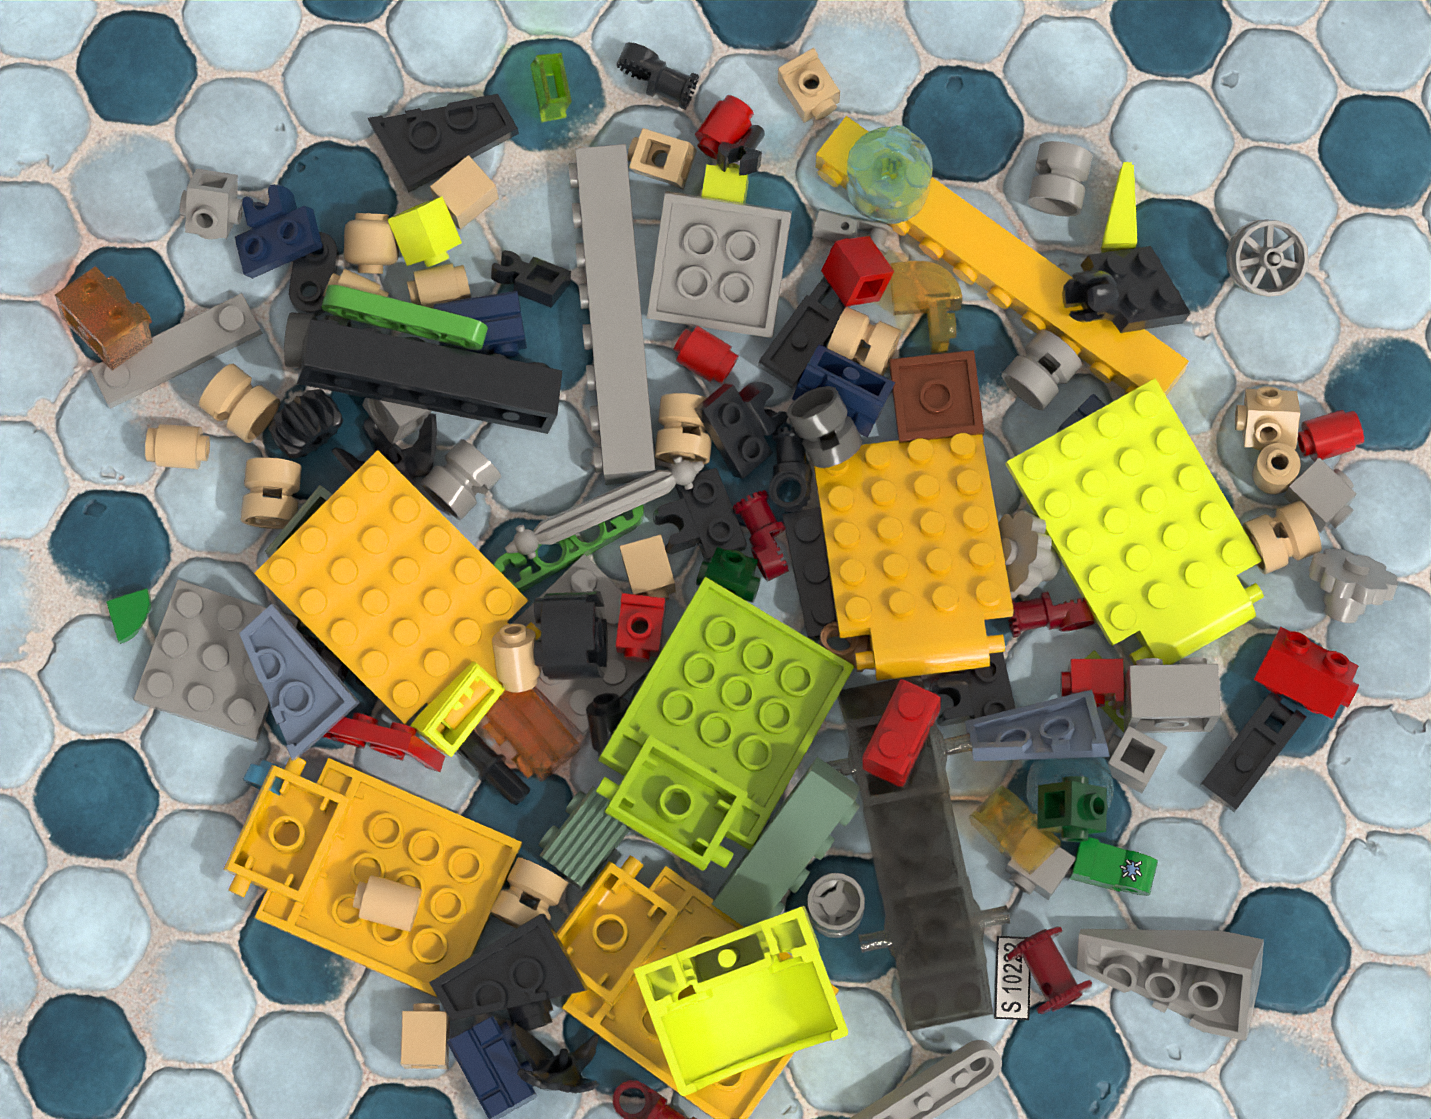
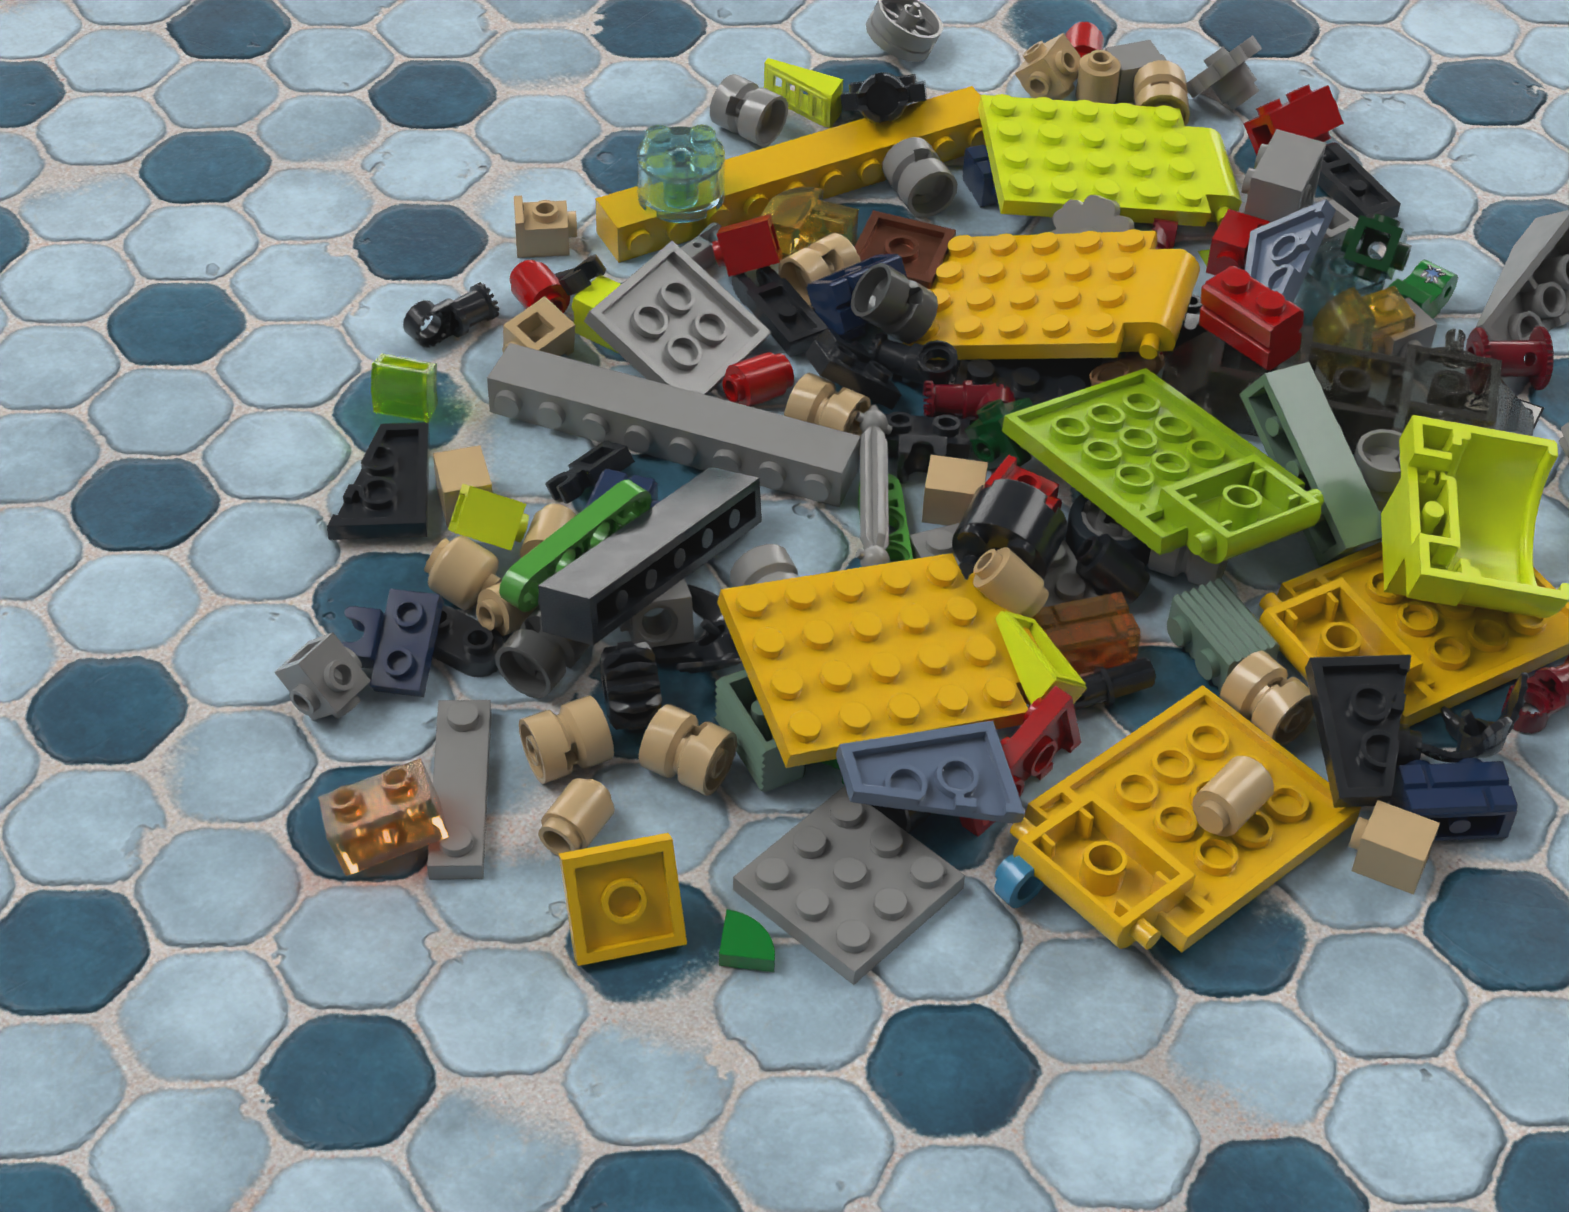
camera: 70 degrees left, 30 degrees down
none -> yellow tile [558,833,687,966]

